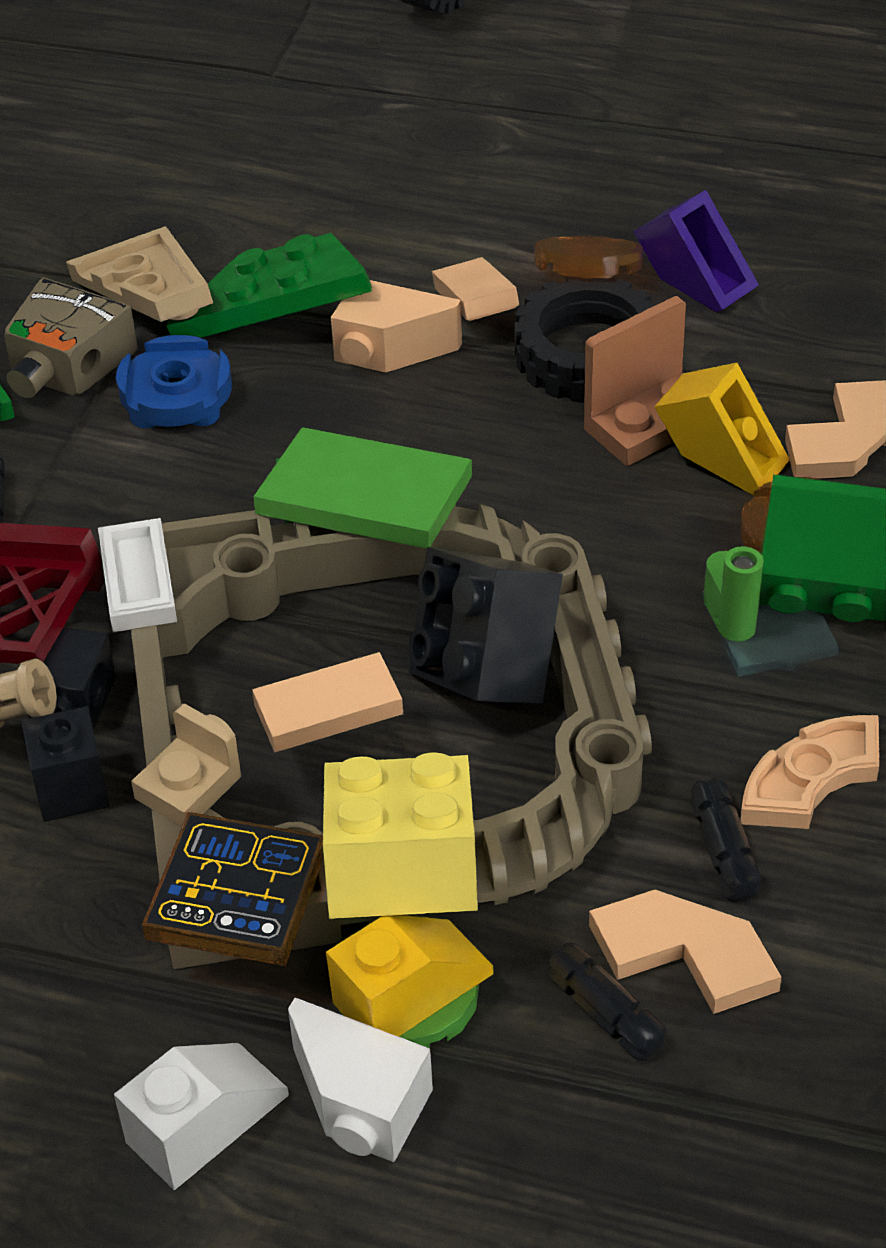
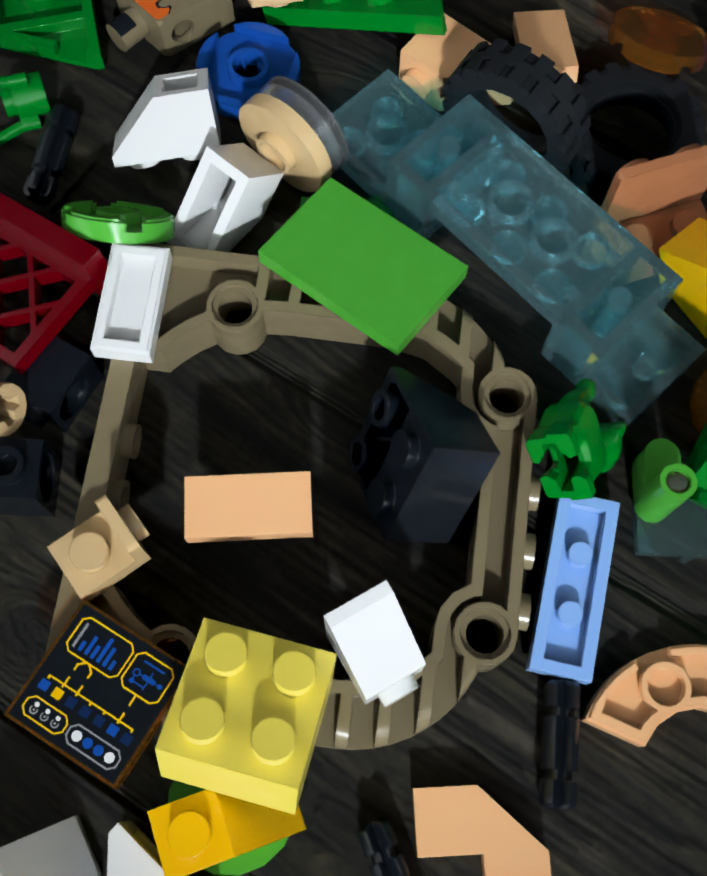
camera: 15 degrees right, 25 degrees up
none -> bright green tile [61,200,175,244]
none -> white slope [112,67,221,169]
none -> white slope [166,143,284,252]
none -> tan piece [238,76,349,192]
none -> clear light blue bracket [313,69,706,428]
none -> white slope [323,580,426,708]
none -> black tyre [442,39,591,182]
none -> green animal [525,378,627,500]
none -> light blue plate [525,497,620,685]

